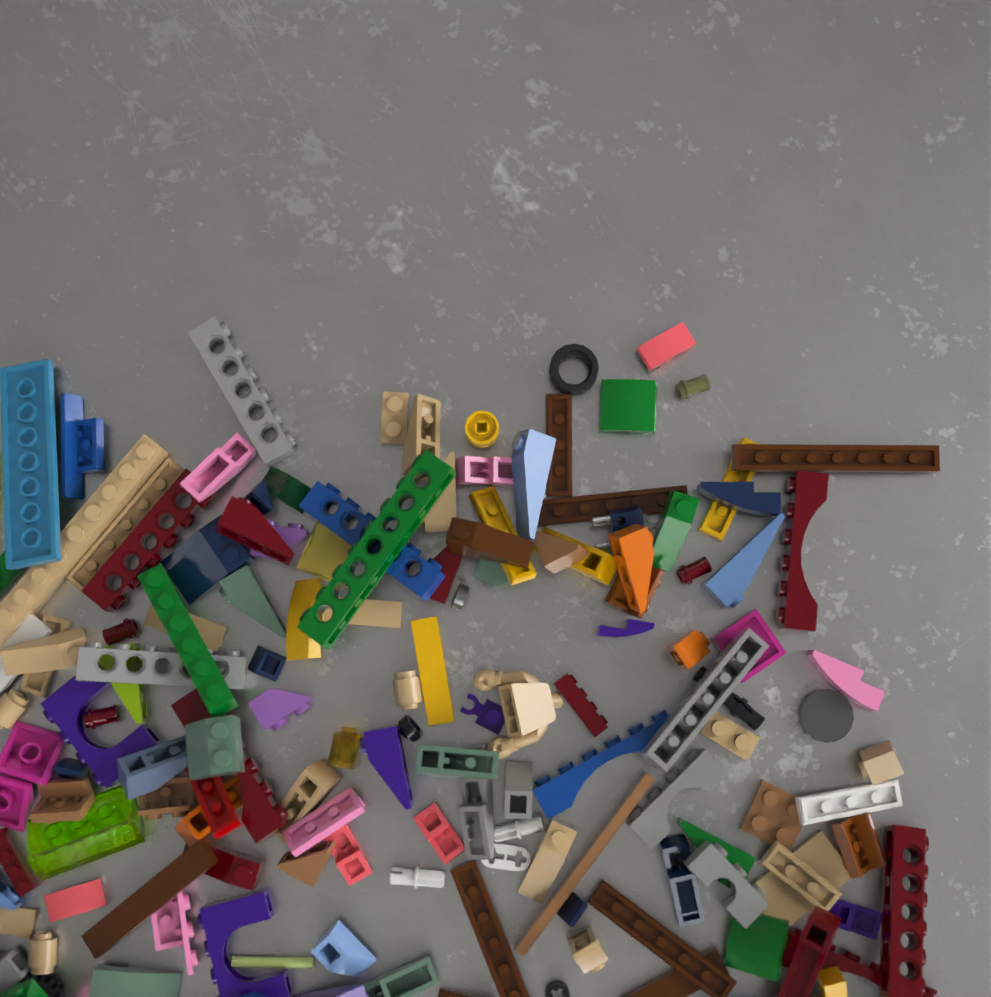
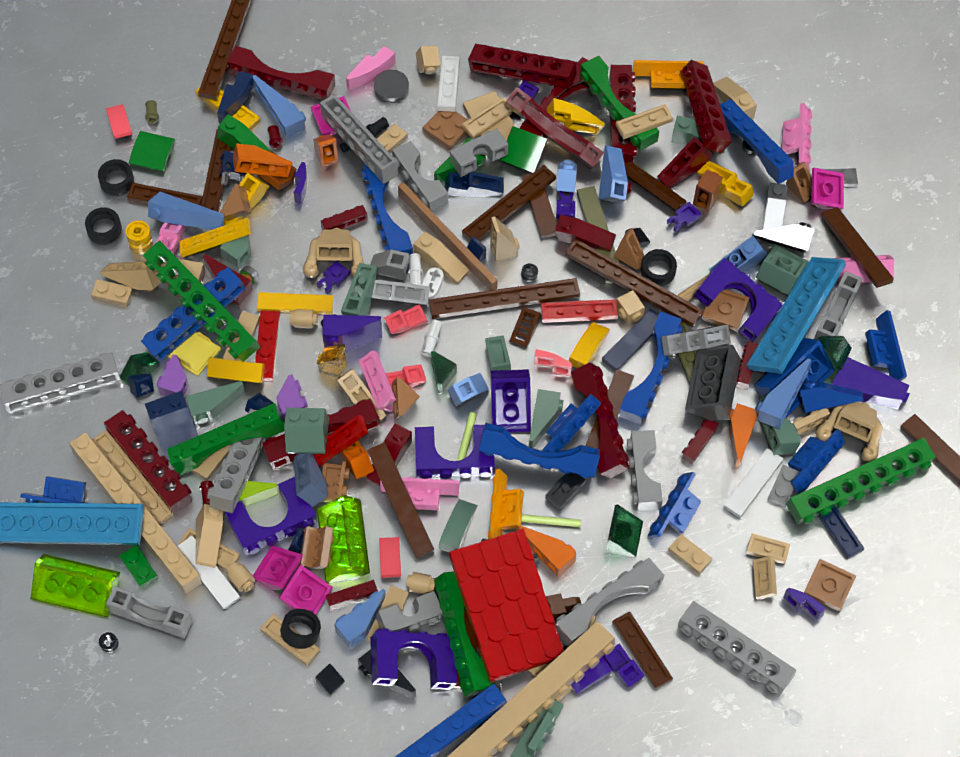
camera: 75 degrees left, 20 degrees down
dark red pin [83,705,120,729] -> none
bright pink slope [180,433,257,503] -> none
dark red slope [216,496,294,566] -> none
reddish brown slope [445,517,534,569] -> none
dark orange bracket [832,812,887,879] -> none
none -> black tyre [85,207,122,244]
none -> red plate [255,310,280,382]
none -> clear green slope [430,351,457,394]

